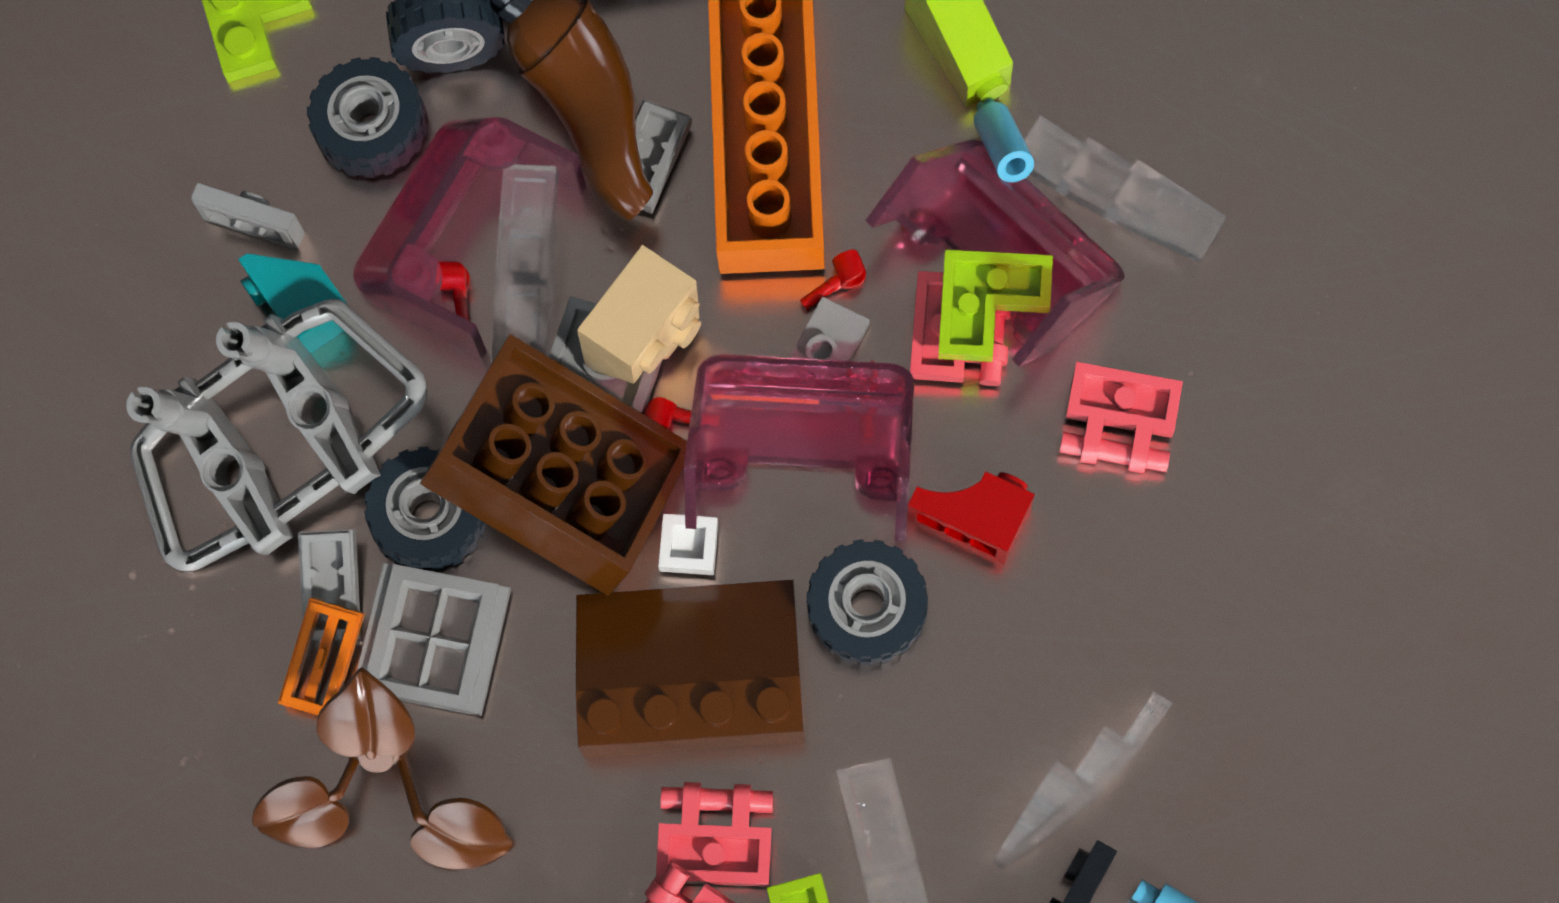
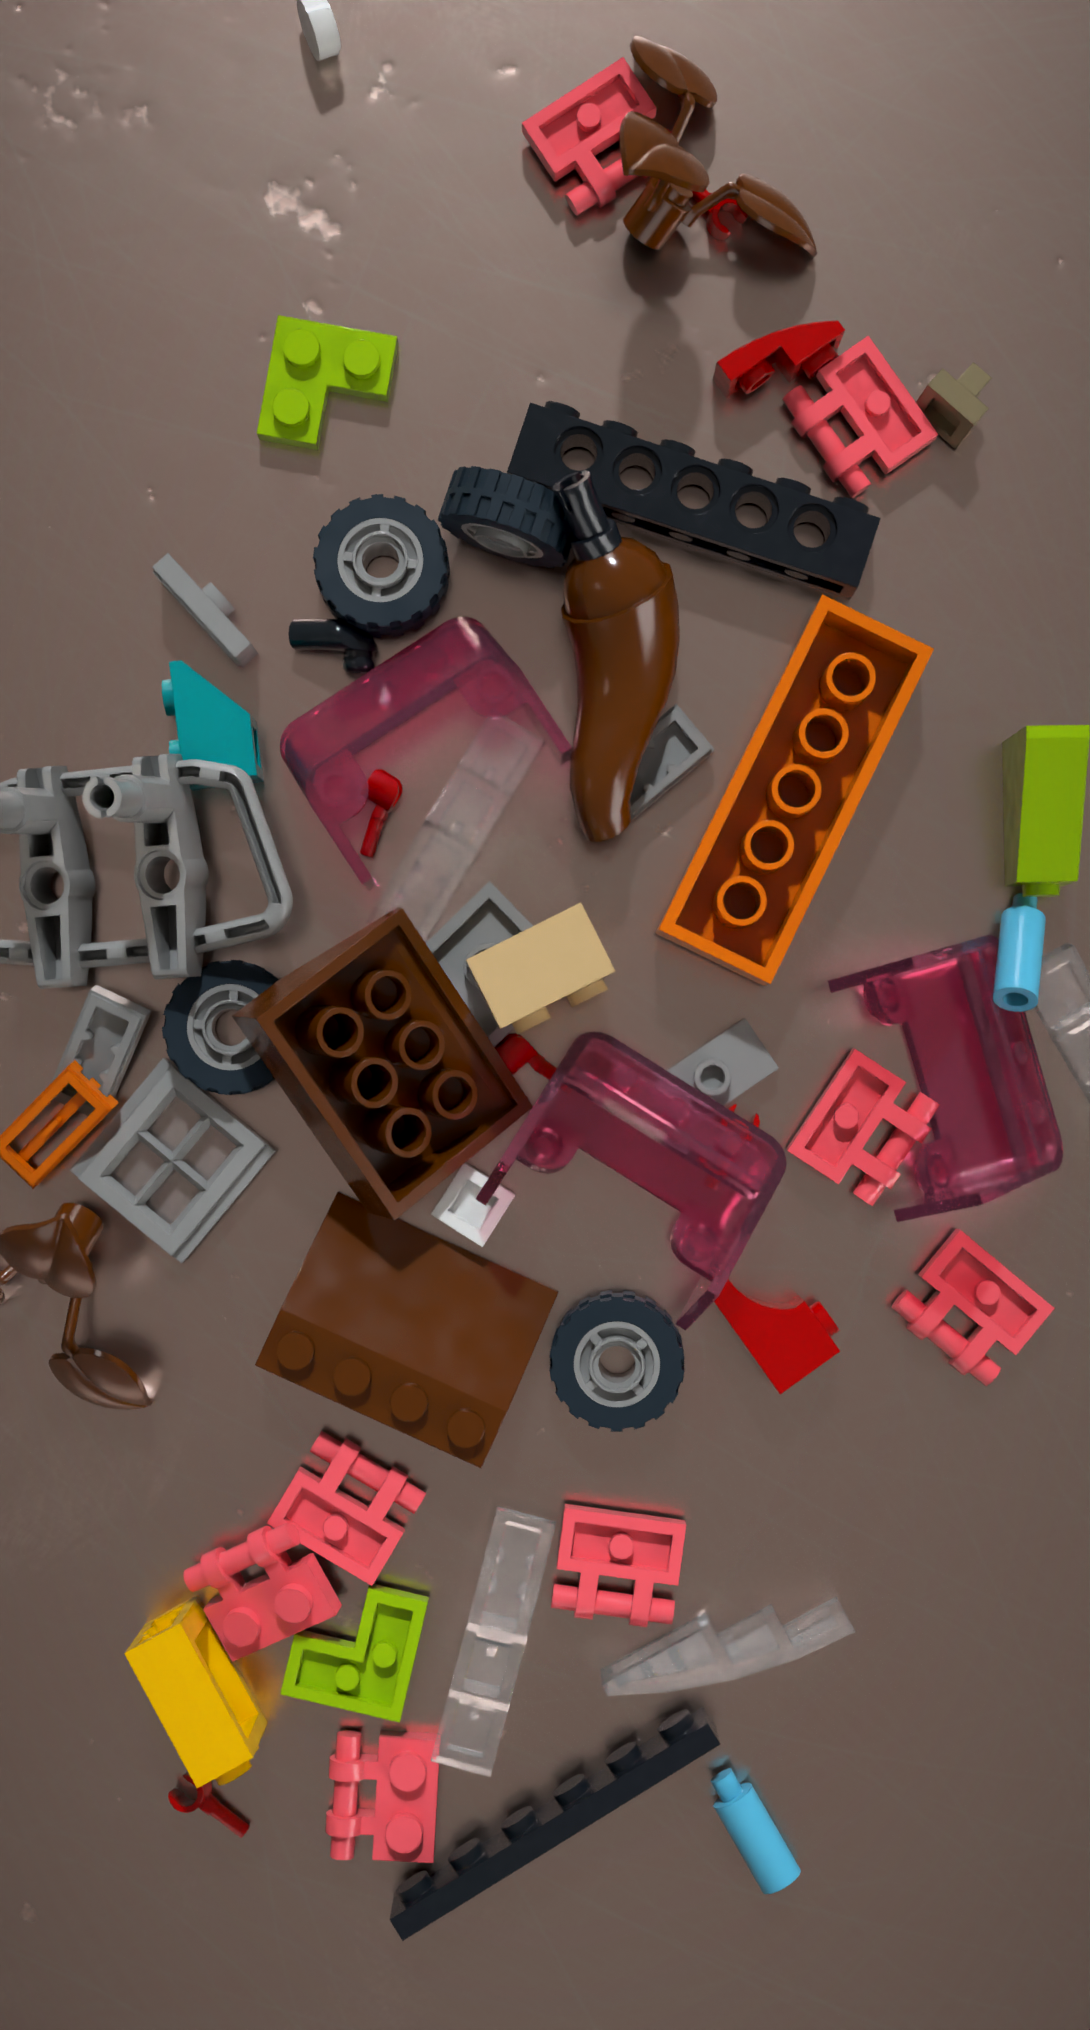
camera: 20 degrees right, 15 degrees up
red hand [800,249,866,310] -> none
lime plate [938,250,1053,362] -> none
none -> black arm [288,619,379,674]
none -> coral plate [551,1504,686,1627]

